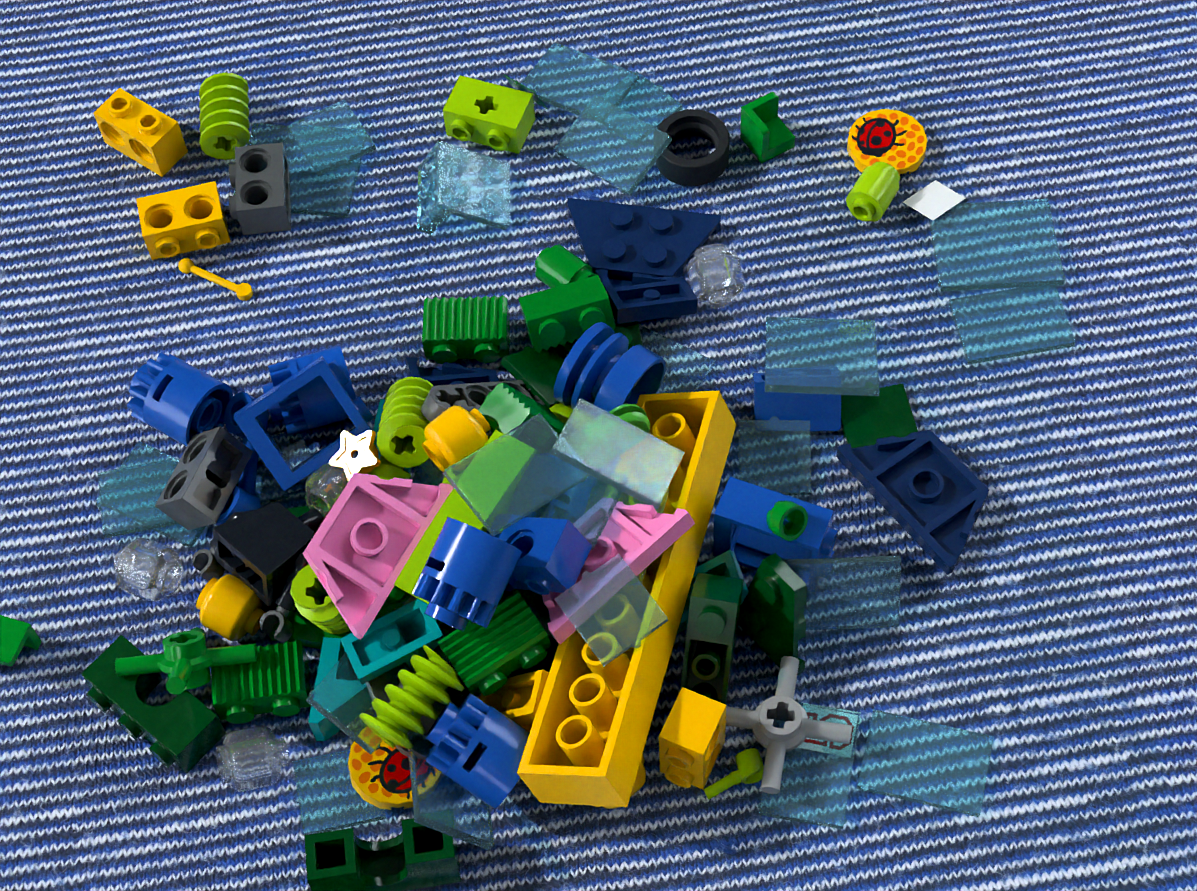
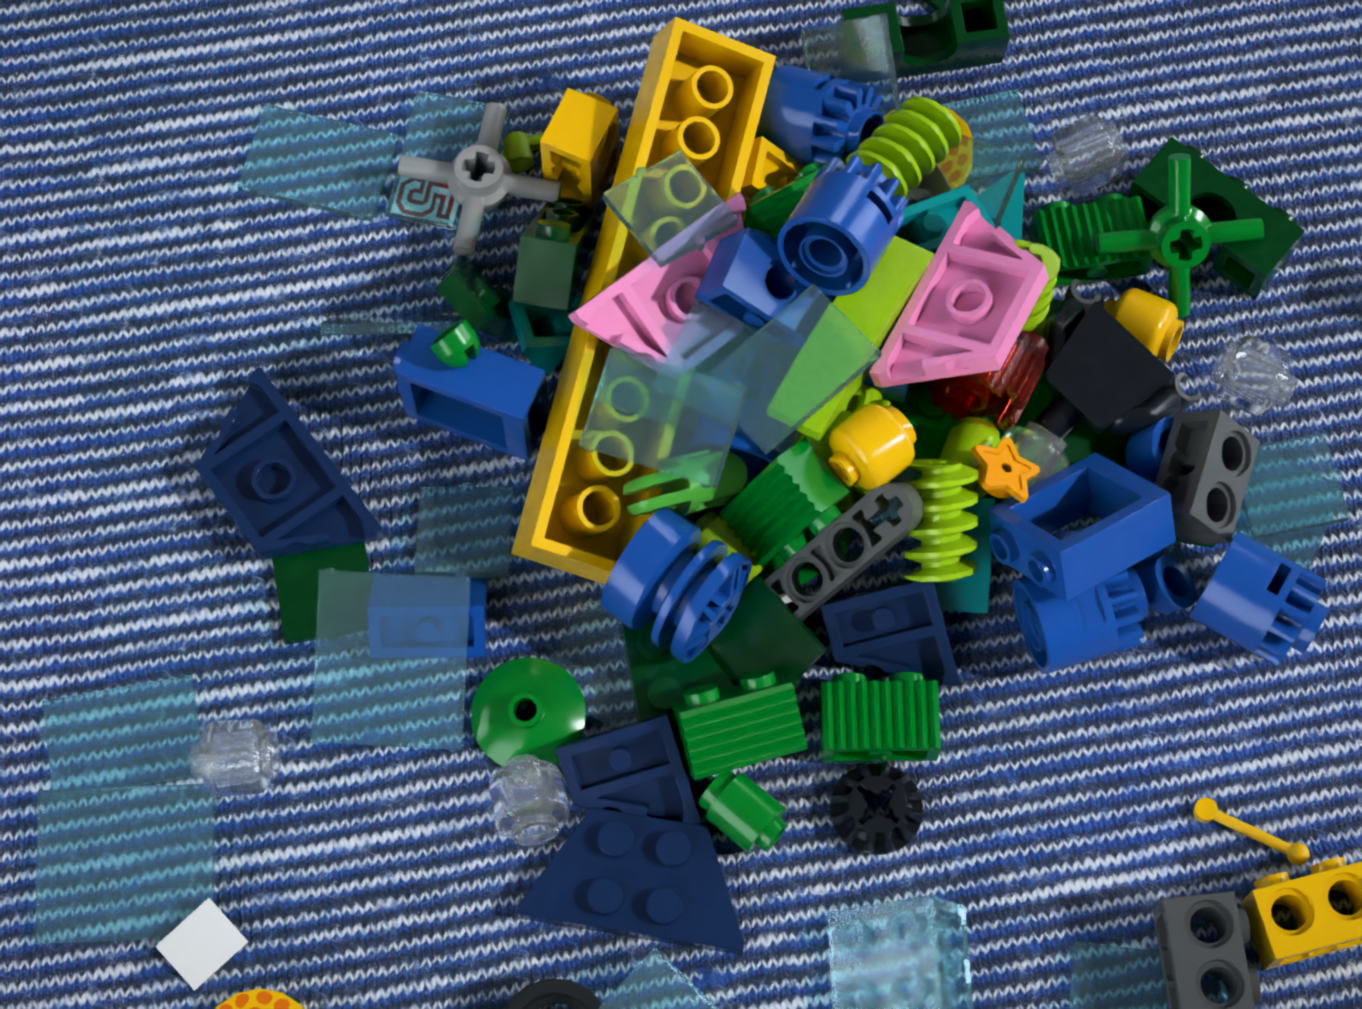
camera: 175 degrees right, 10 degrees up
lime brick [846,162,900,222] -> none
none -> clear head [190,719,281,797]
none -> green dish [471,657,586,773]
none -> black gear [830,761,924,855]

